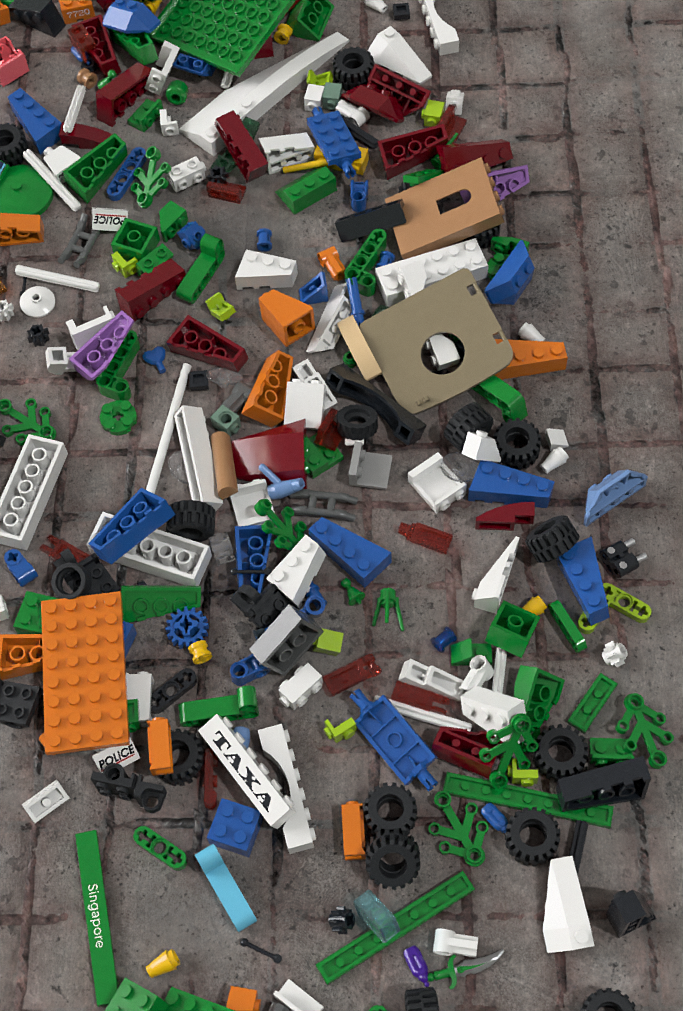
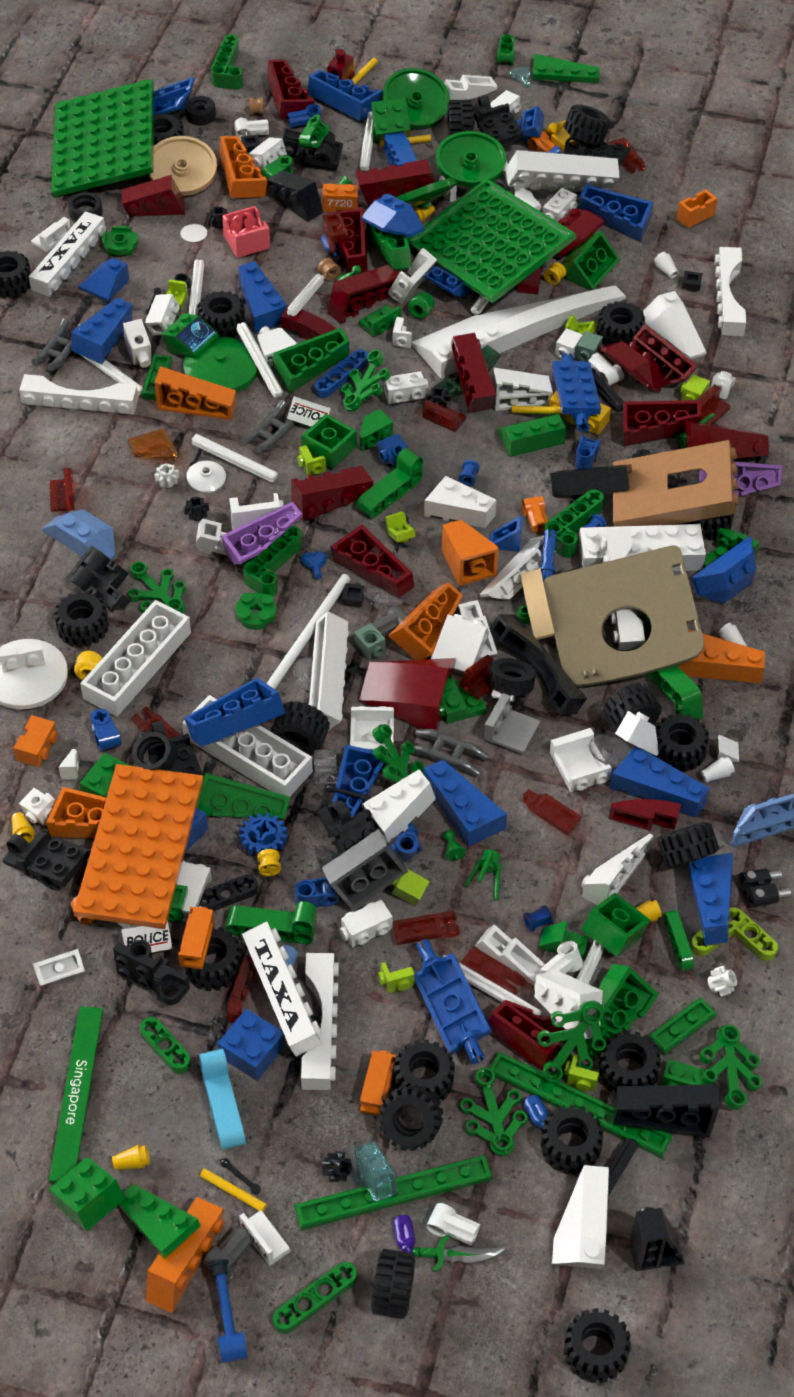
camera: 10 degrees right, 10 degrees down
green bracket [136,243,174,276] -> none
medium nougat brick [210,431,238,500] -> none
medium blue piece [259,464,305,500] -> none
green plate [403,169,444,186] -> none
none -> yellow bar [200,1168,267,1212]

